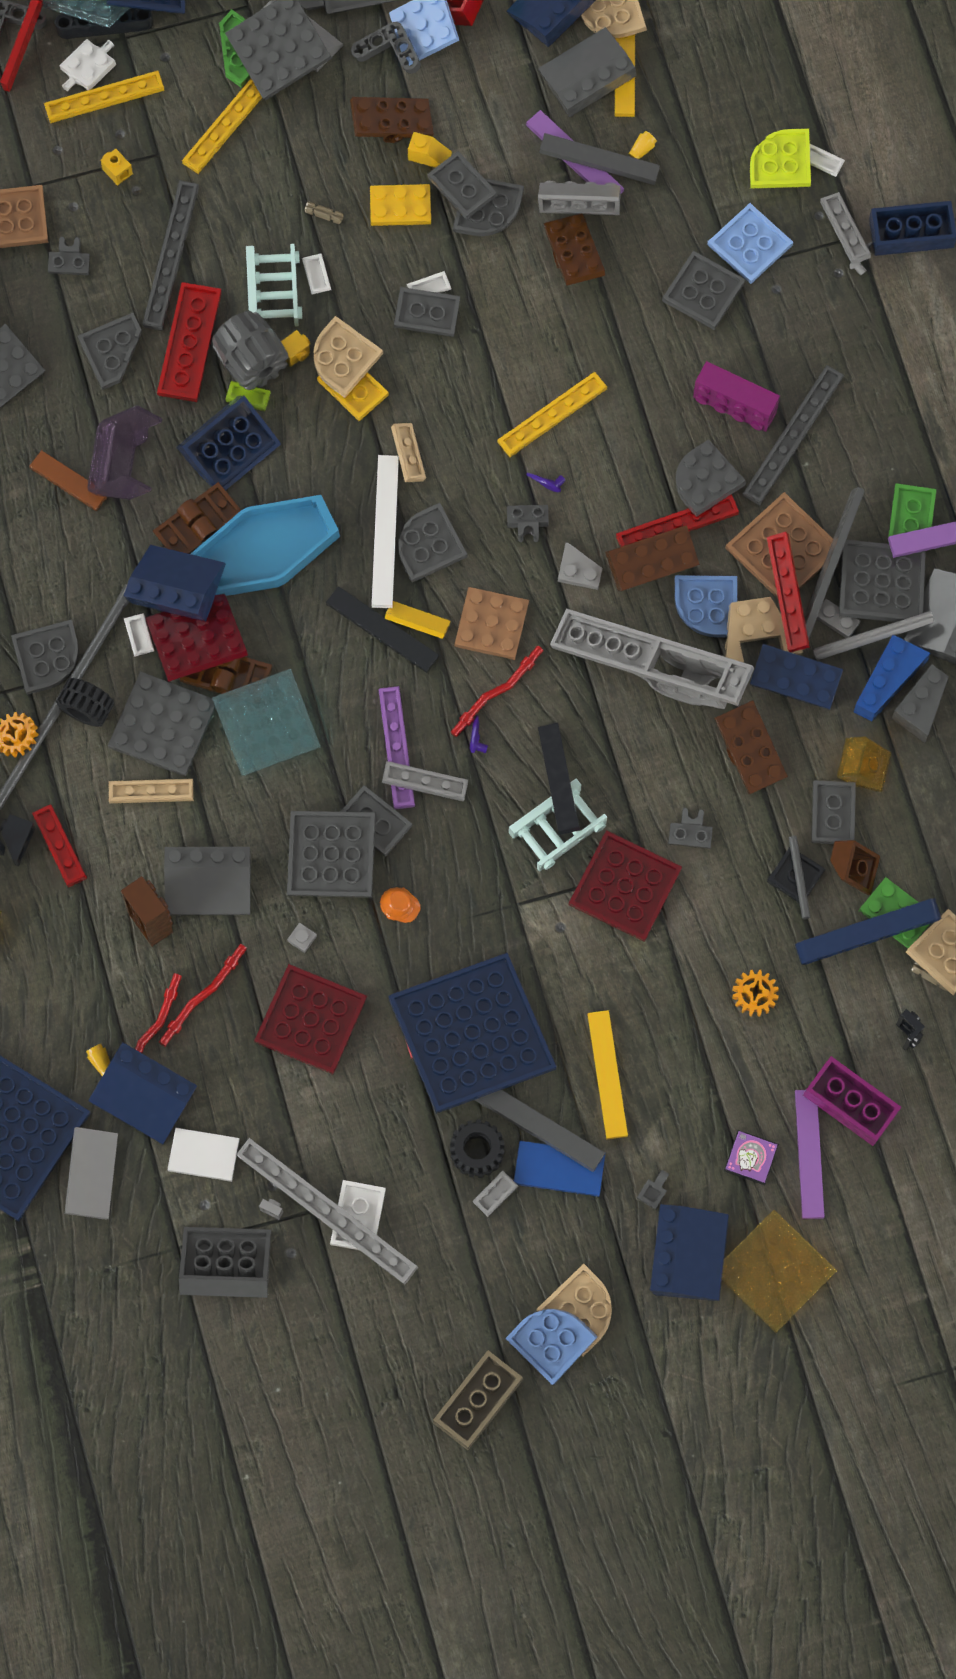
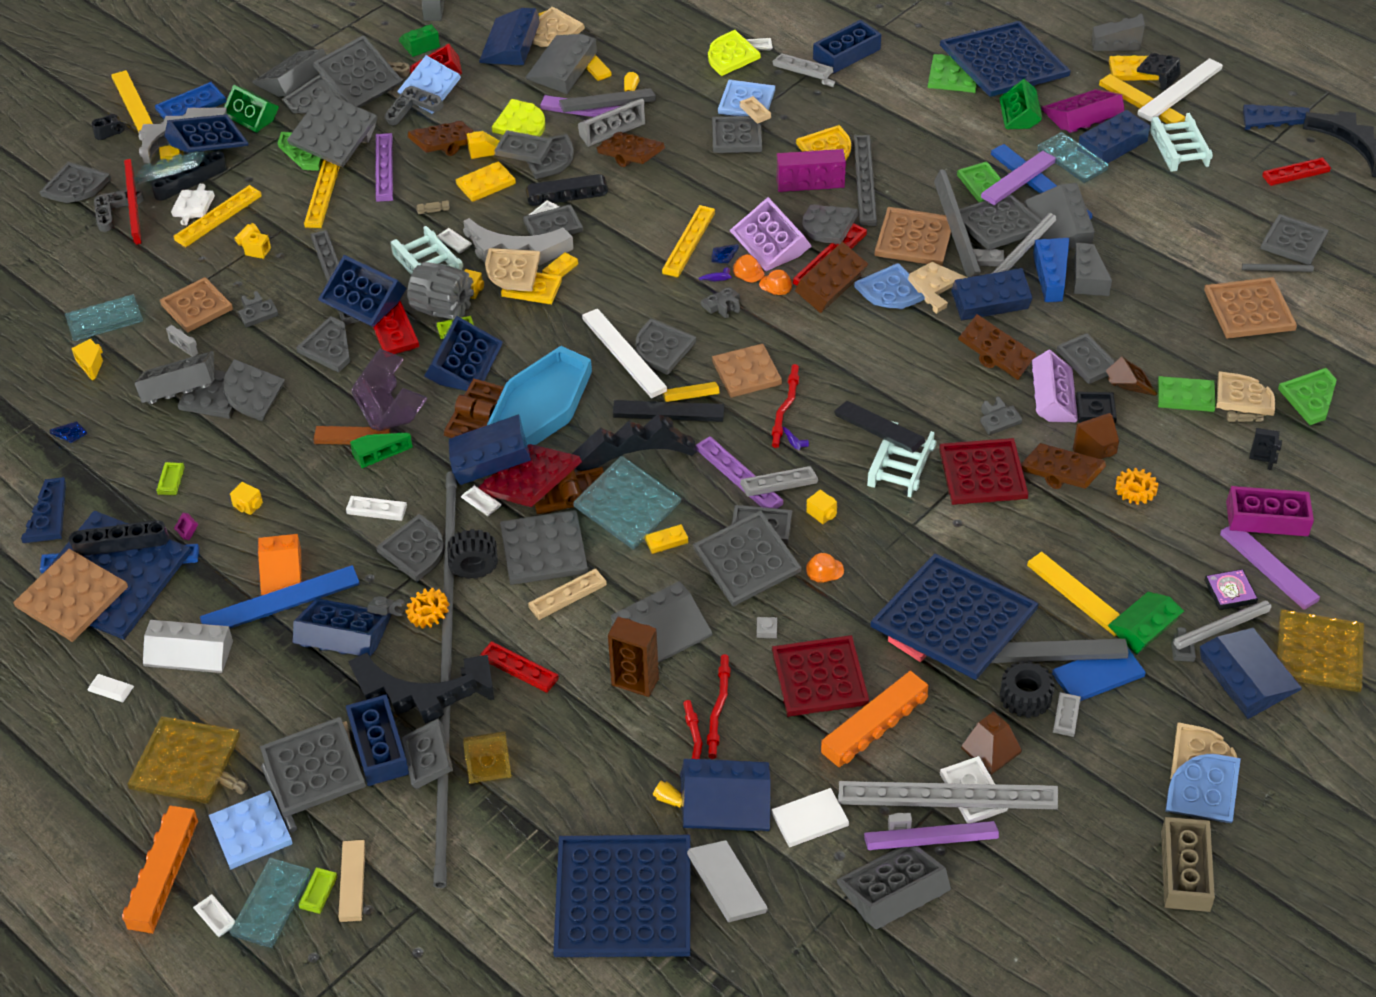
camera: 30 degrees left, 25 degrees down
tan tile [391,423,426,482] -> none
light grey piece [550,609,754,709] -> none
light grey wing [558,543,602,590] -> none
red plate [767,532,810,653] -> none
dark grey bar [789,836,811,919] -> none
dark blue beam [795,898,942,965] -> none
clear yellow slope [837,737,891,792] -> none
none -> yellow cone [234,223,261,246]
none -> dark blue slope [318,255,407,327]
none -> white tile [346,496,407,521]
none -> green slope [350,433,413,469]
none -> medium lavender tile [376,133,393,202]
none -> light grey arch [463,218,573,266]
none -> neon yellow plate [492,99,545,137]
none -> black beam [525,174,608,206]
none -> yellow plate [542,252,578,278]
none -> black arch [572,413,697,471]
none -> yellow plate [645,524,688,554]
none -> clear blue piece [711,244,739,263]
none -> lavender slope [729,197,811,271]
none -> orange hat [733,254,765,283]
none -> tan plate [740,96,771,124]
none -> orange hat [759,270,793,295]
none -> yellow plate [796,125,851,160]
none -> yellow brick [806,490,837,524]
none -> orange brick [821,671,928,768]
none -> medium lavender tile [864,821,999,850]
none -> reddish brown slope [961,711,1022,775]
none -> reddish brown plate [1021,443,1106,489]
none -> lavender slope [1032,349,1078,422]
none -> reddish brown slope [1073,413,1119,459]
none -> green slope [1108,592,1184,655]
none -> light grey axle [1173,600,1272,649]

